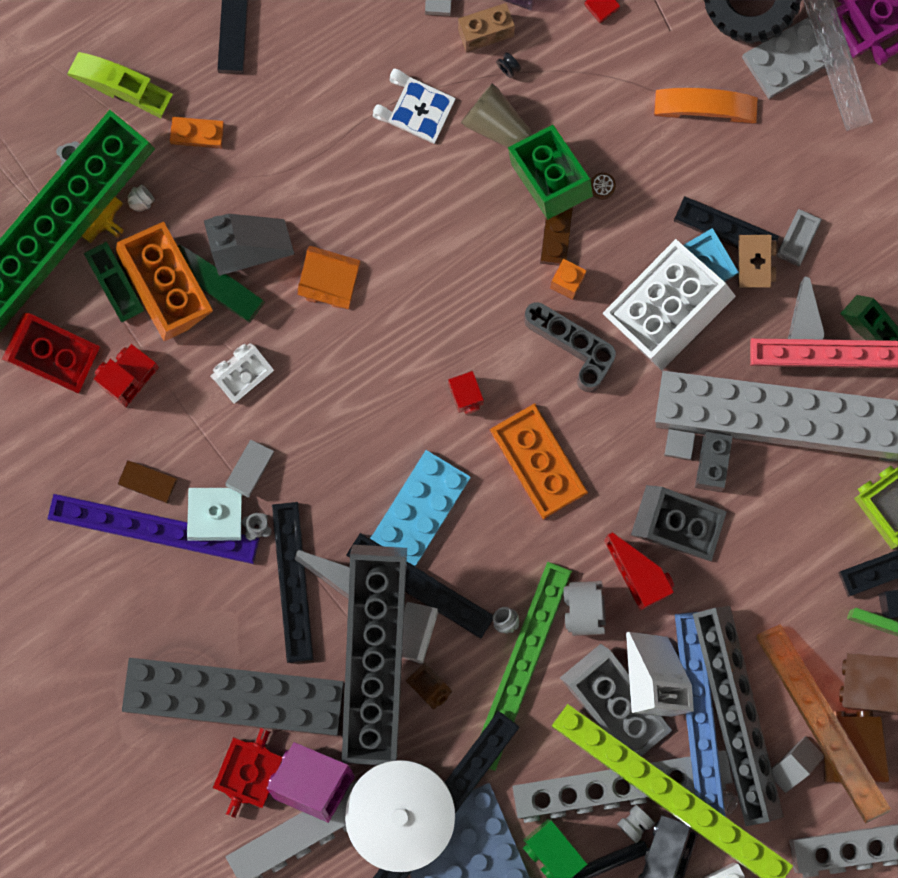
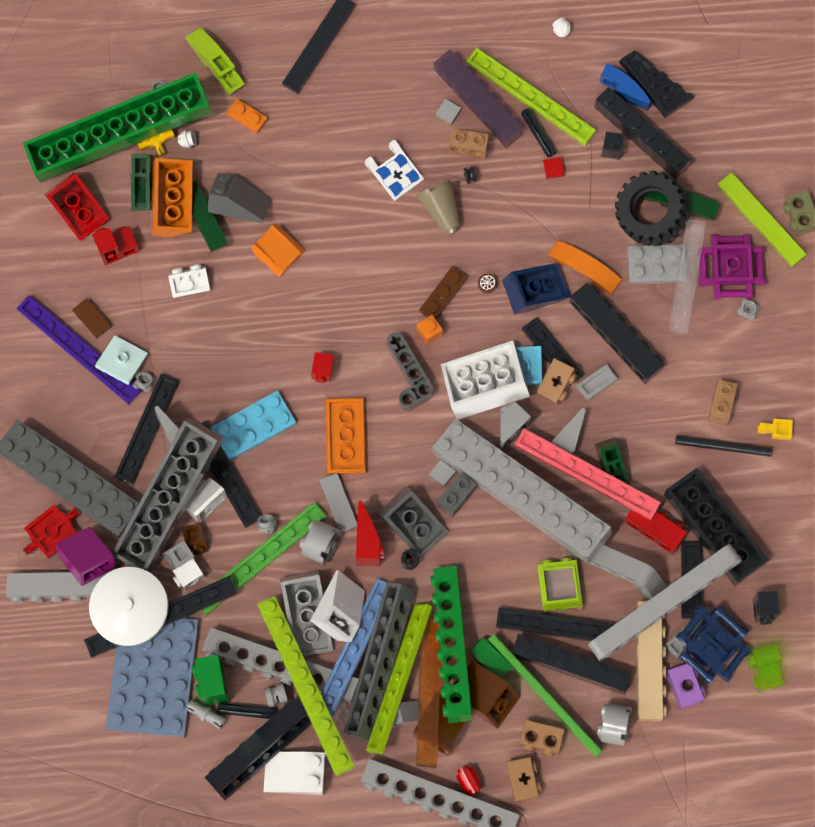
camera: 30 degrees right, 5 degrees down
light grey tile [226,440,274,498] -> none
green brick [508,125,593,220] -> none
none -> light grey brick [162,540,194,570]
none -> white brick [173,558,205,590]
none -> light grey tile [319,473,357,534]
none -> lime tile [366,604,432,754]
none -> black bush [401,549,419,570]
none -> green brick [430,566,473,723]
none -> green slope [469,637,512,678]
none -> light grey slope [500,401,531,451]
none -> dark blue slope [502,263,571,315]
none -> black brick [569,283,664,385]

